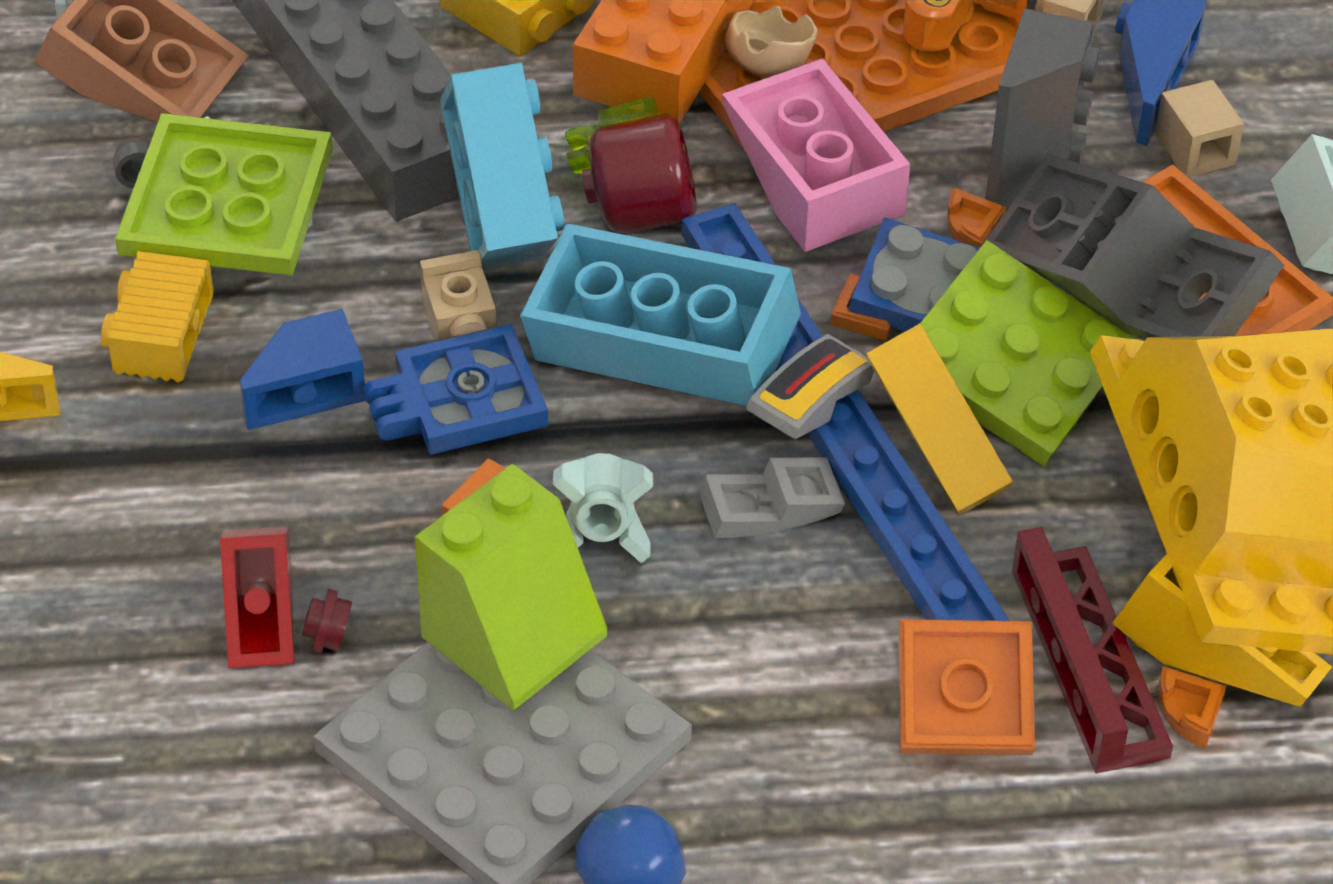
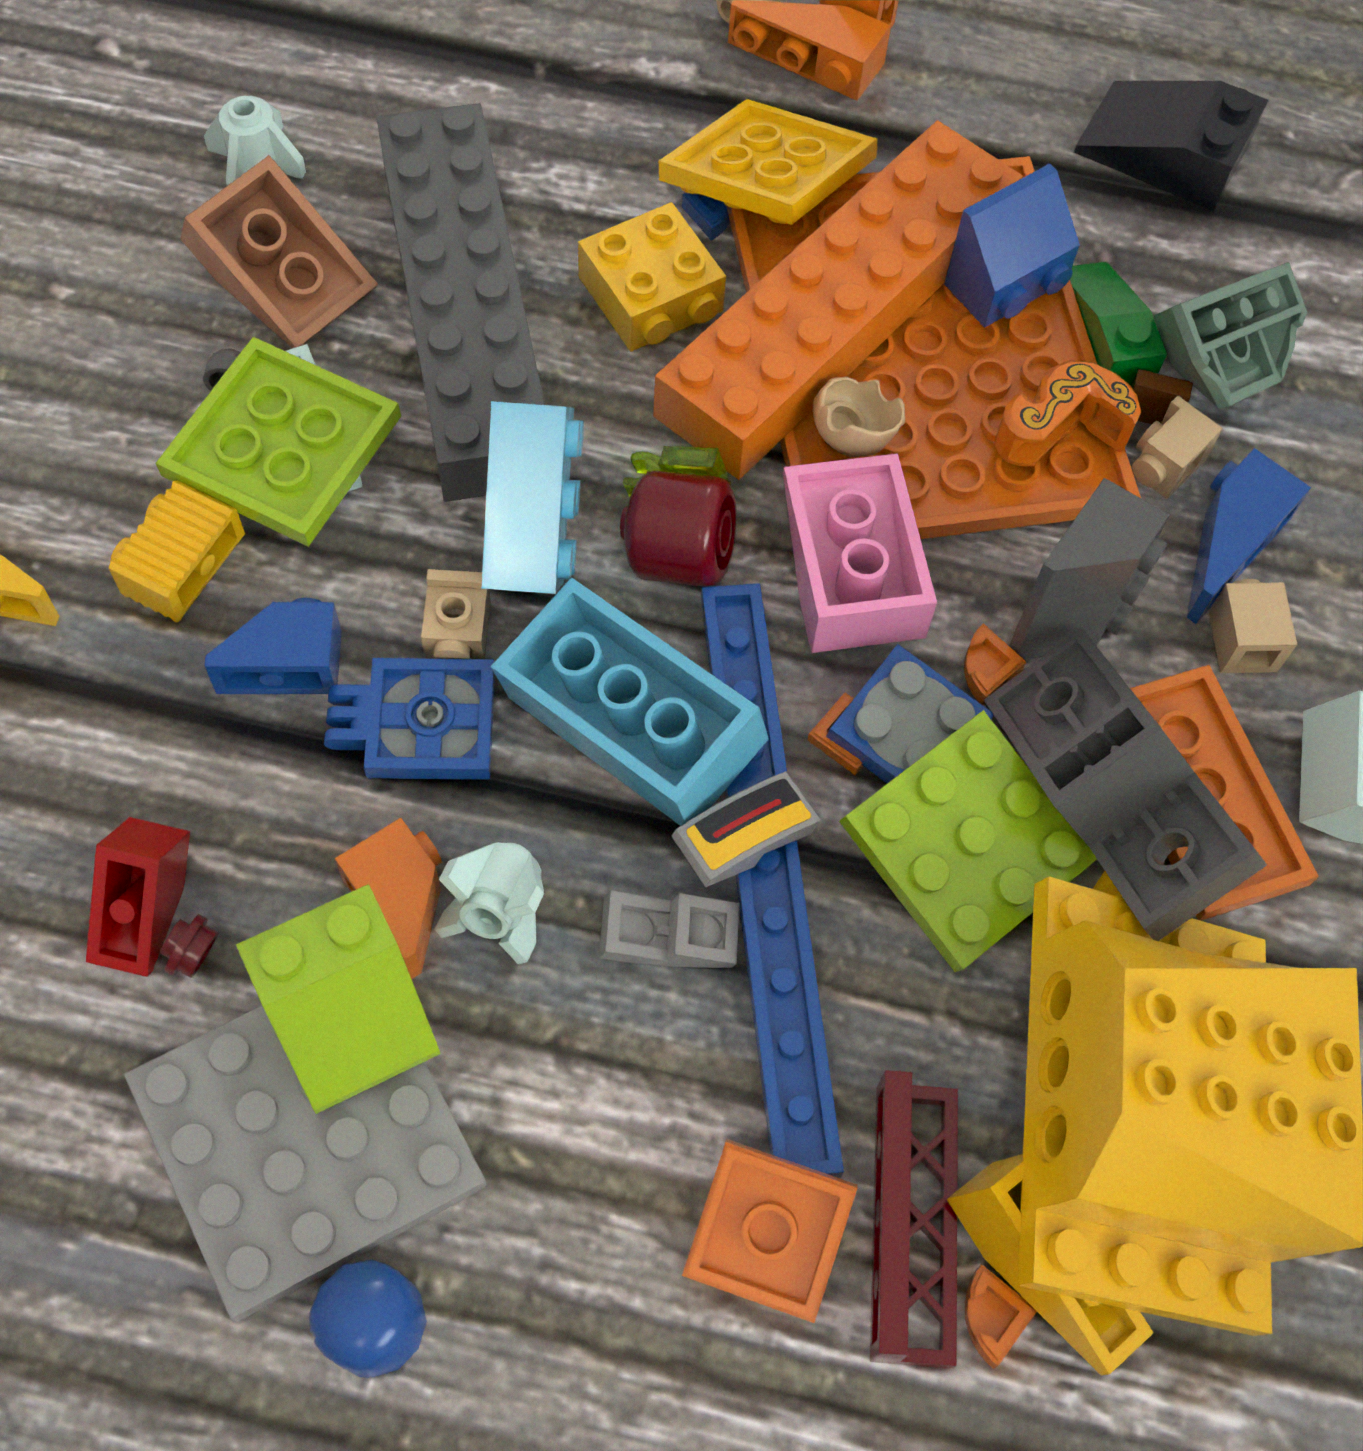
camera: 15 degrees right, 15 degrees up
yellow tile [866,323,1013,516] -> none

